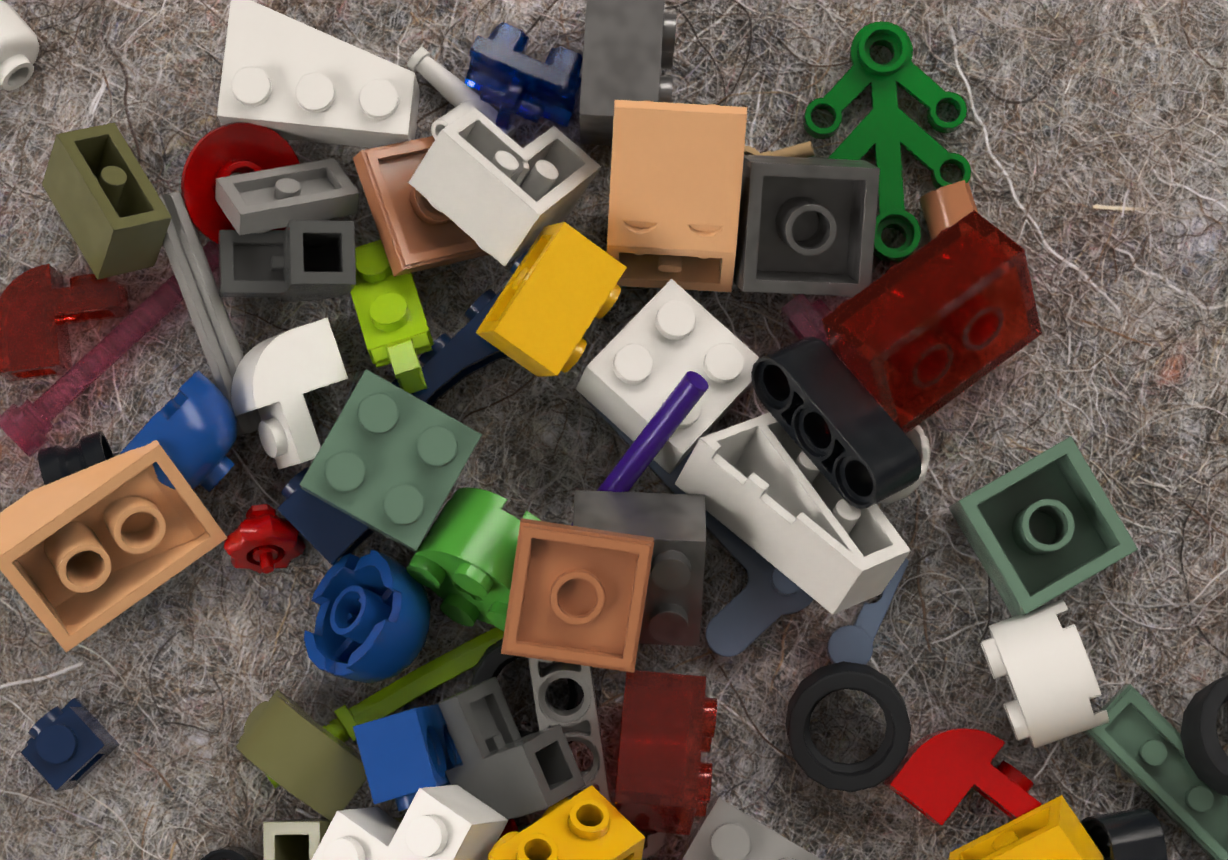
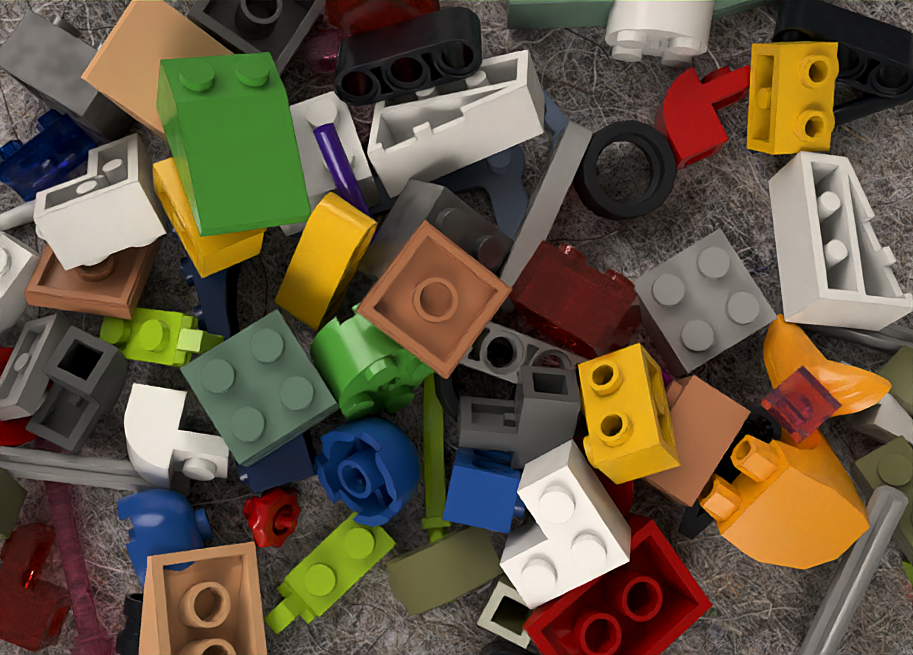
camera: 55 degrees left, 0 degrees up
none -> bright green slope [156,52,311,237]
none -> lime hinge [263,511,398,635]
none -> yellow beam [275,192,378,333]
none -> light grey beam [496,119,593,313]

